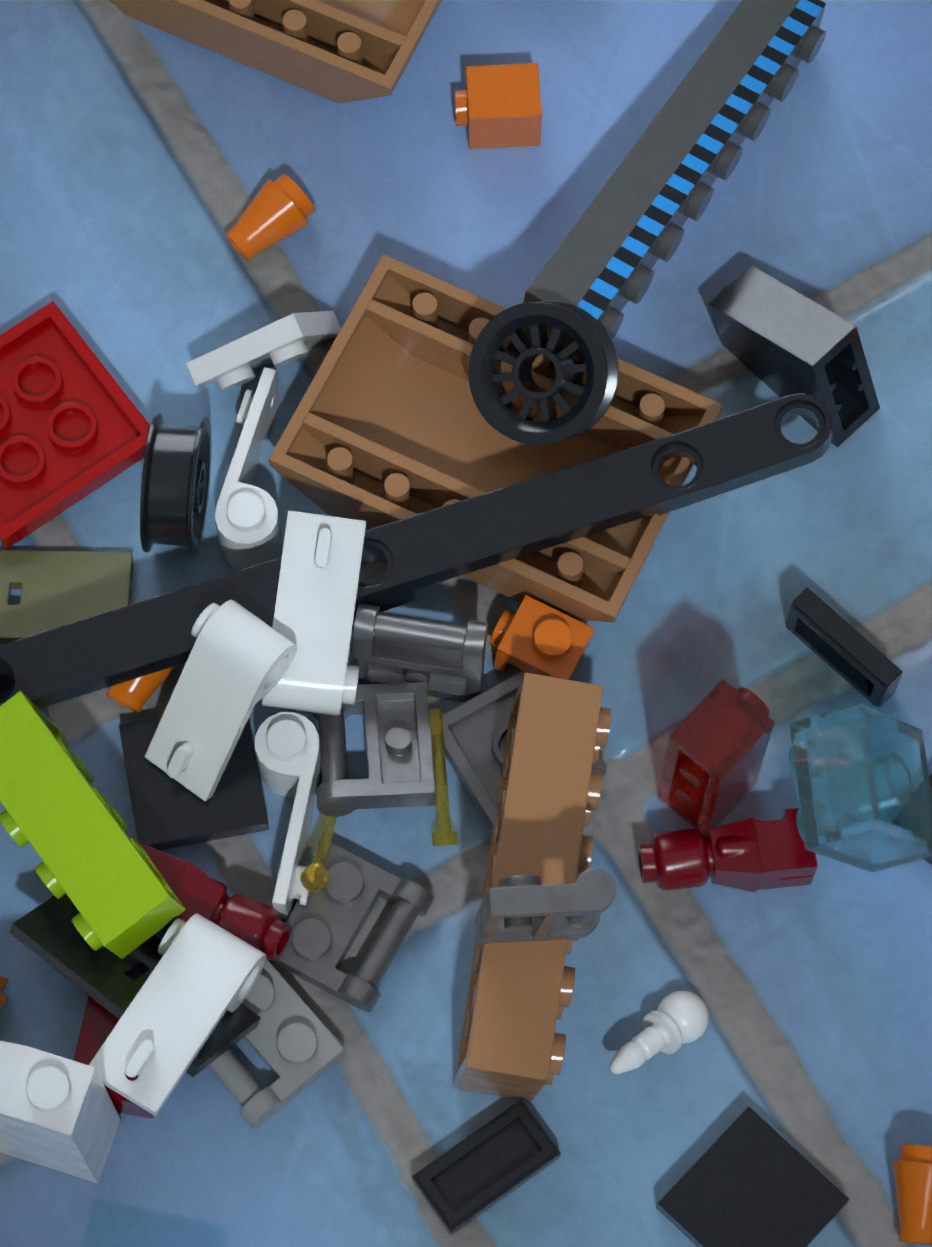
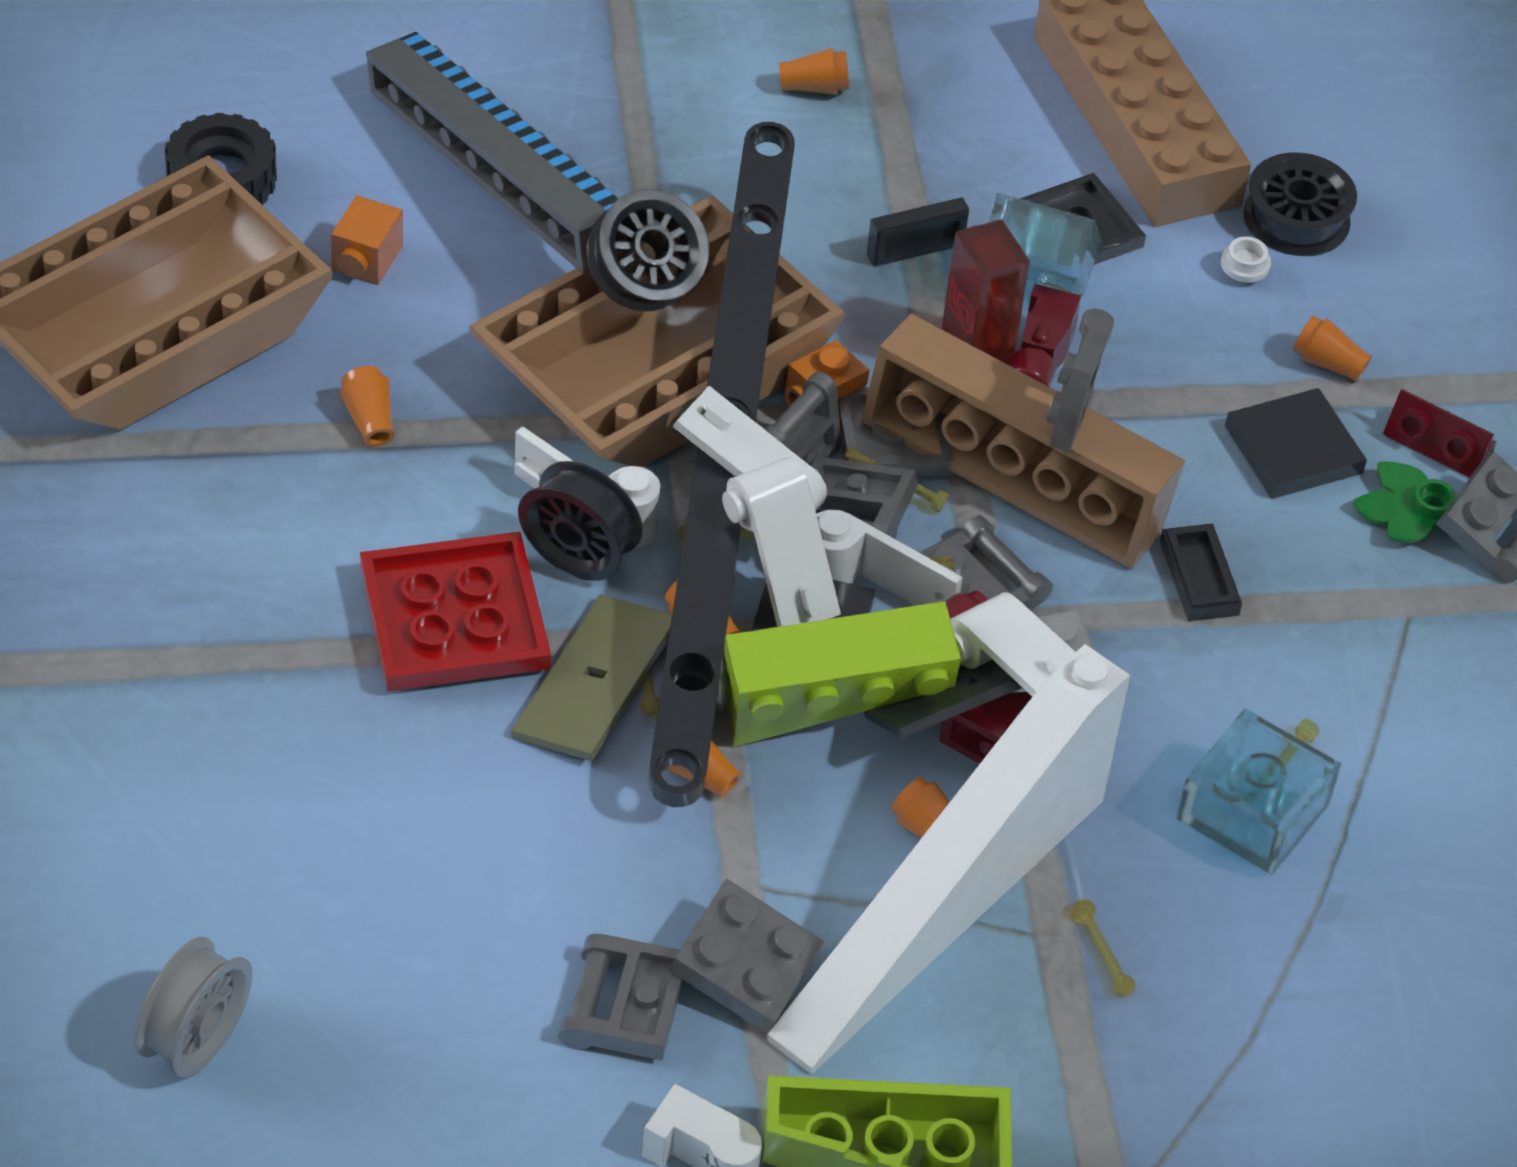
camera: 70 degrees left, 20 degrees down
white wing [186,310,341,391] -> none
white bar [610,991,709,1074] -> none
black slope [708,265,880,447] -> none

